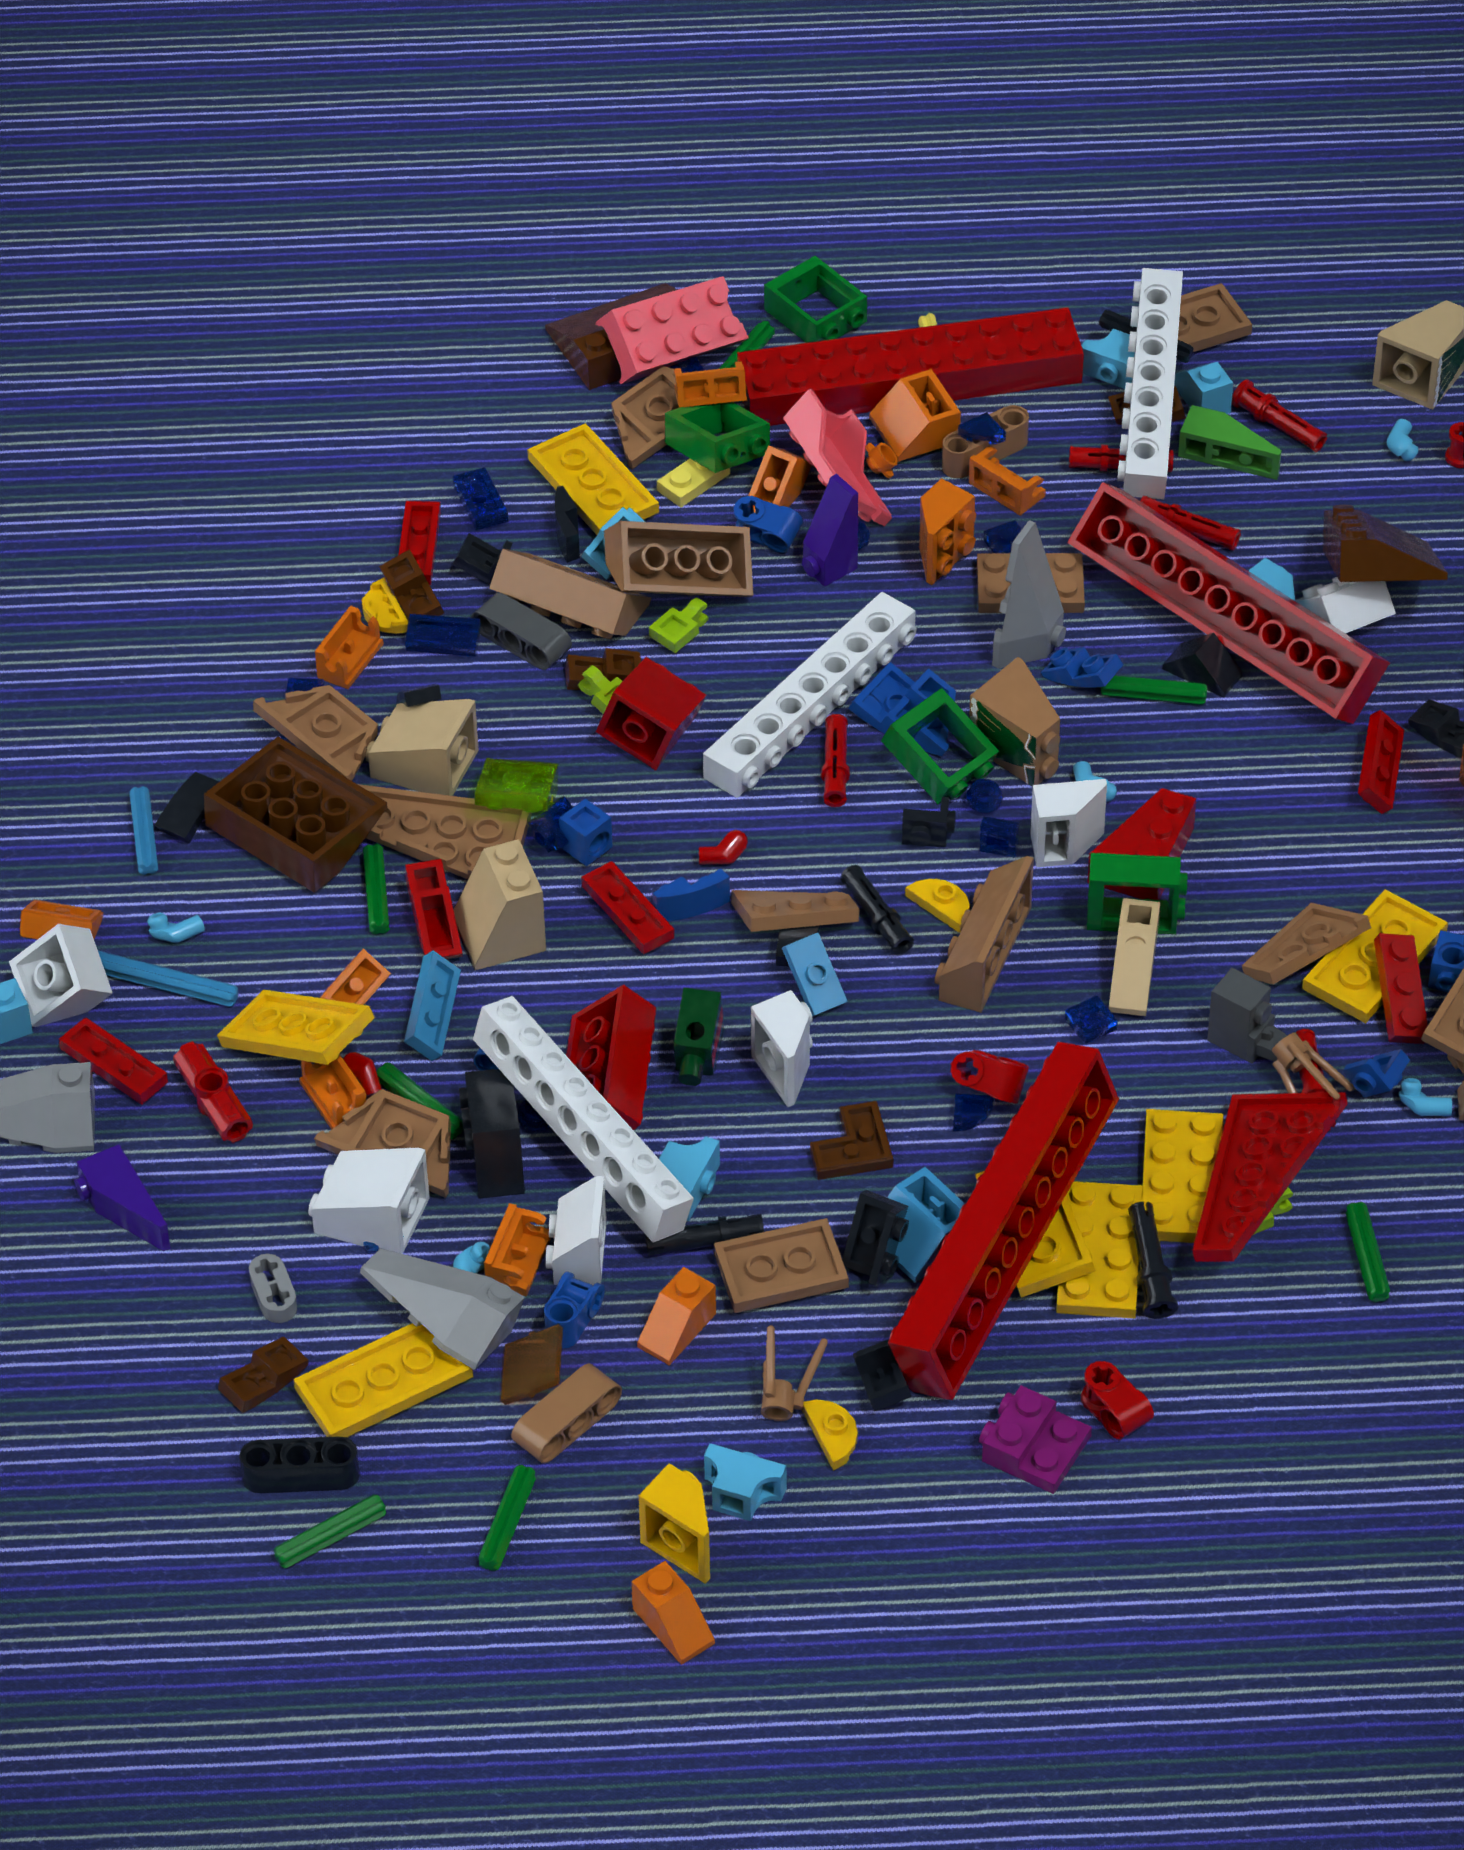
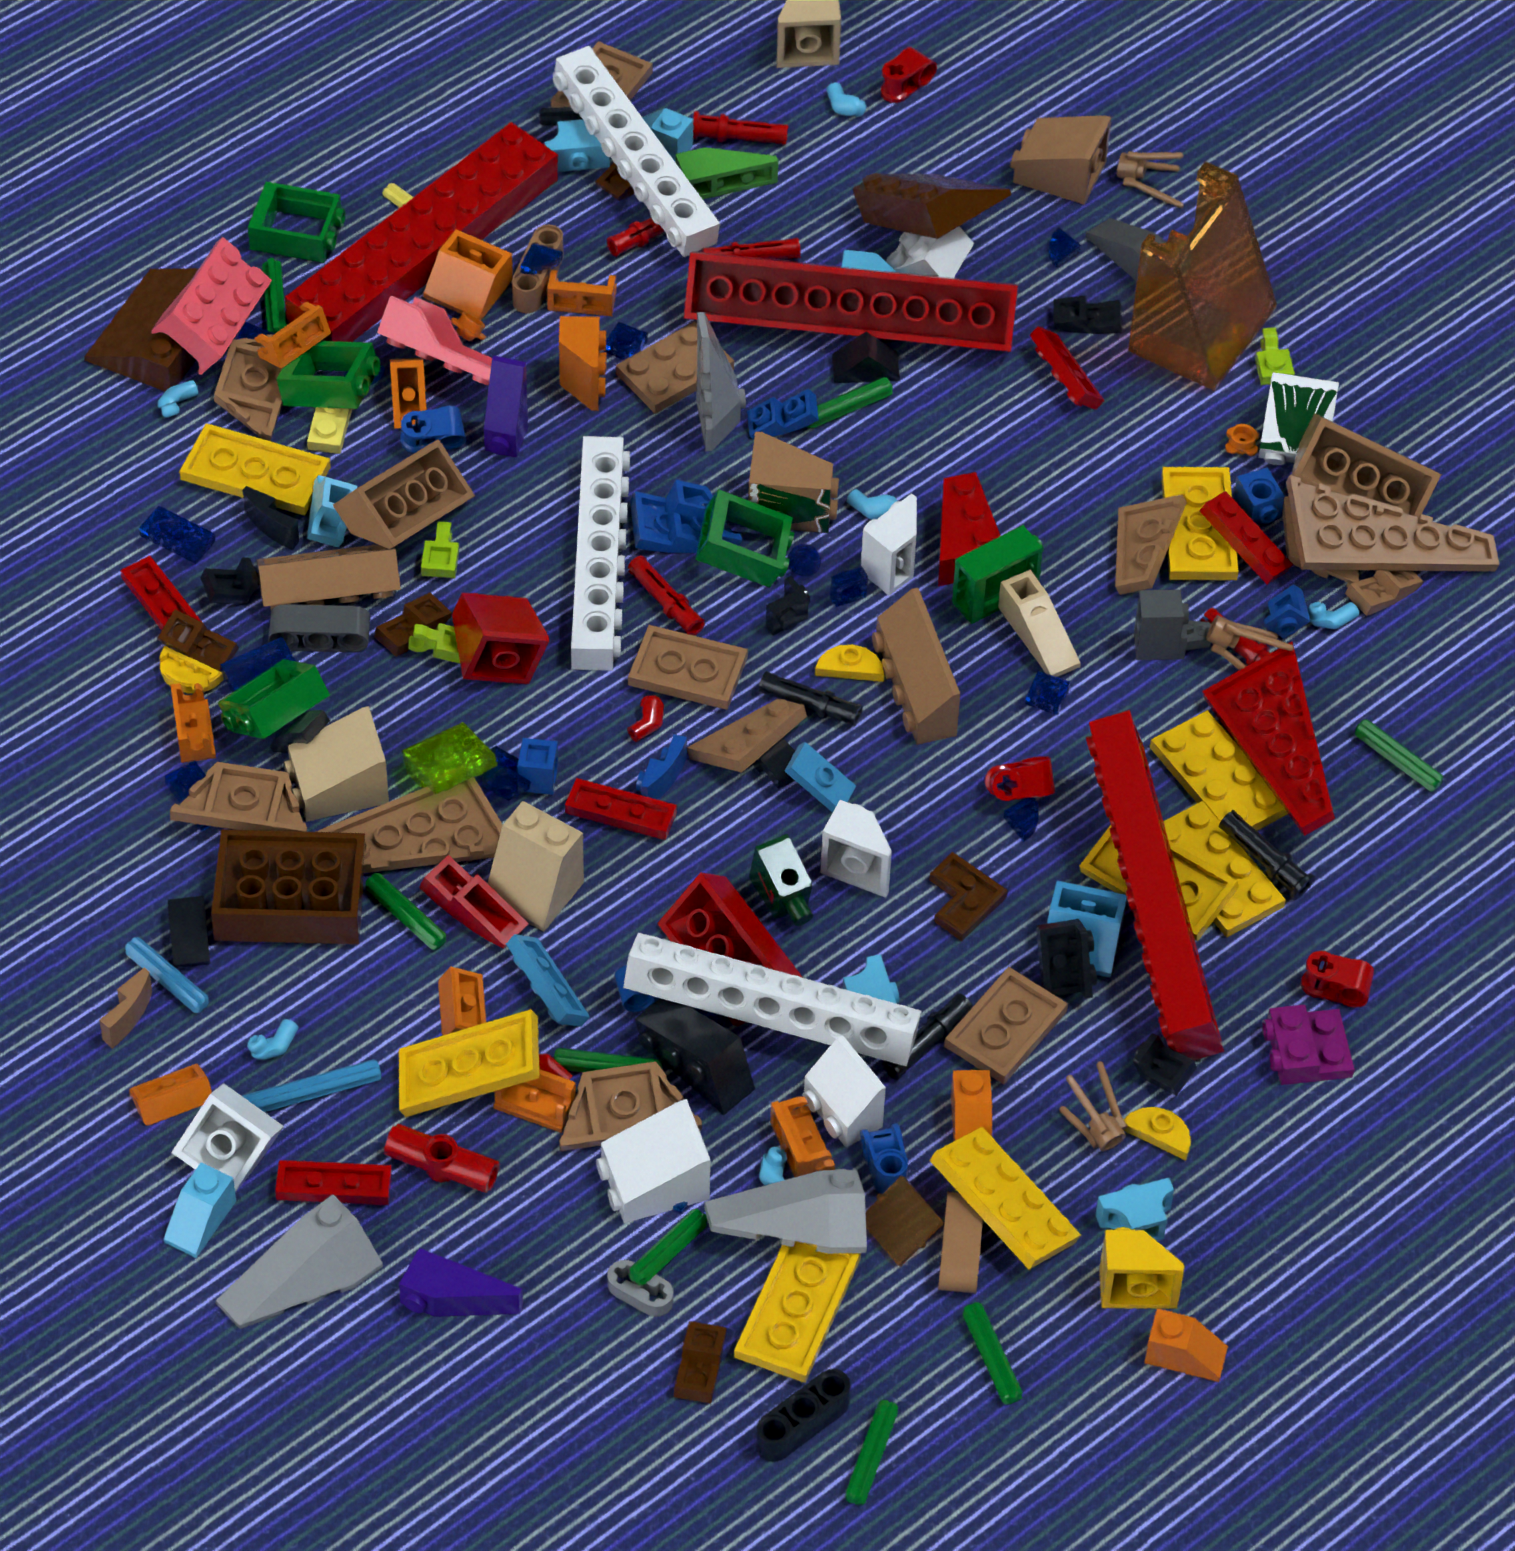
camera: 40 degrees left, 5 degrees up
none -> medium nougat slope [99,967,152,1049]
none -> medium azure arm [158,380,198,418]
none -> green window [217,659,330,739]
none -> medium nougat plate [628,625,748,710]
none -> green axle [628,1209,708,1286]
none -> yellow plate [930,1127,1081,1270]

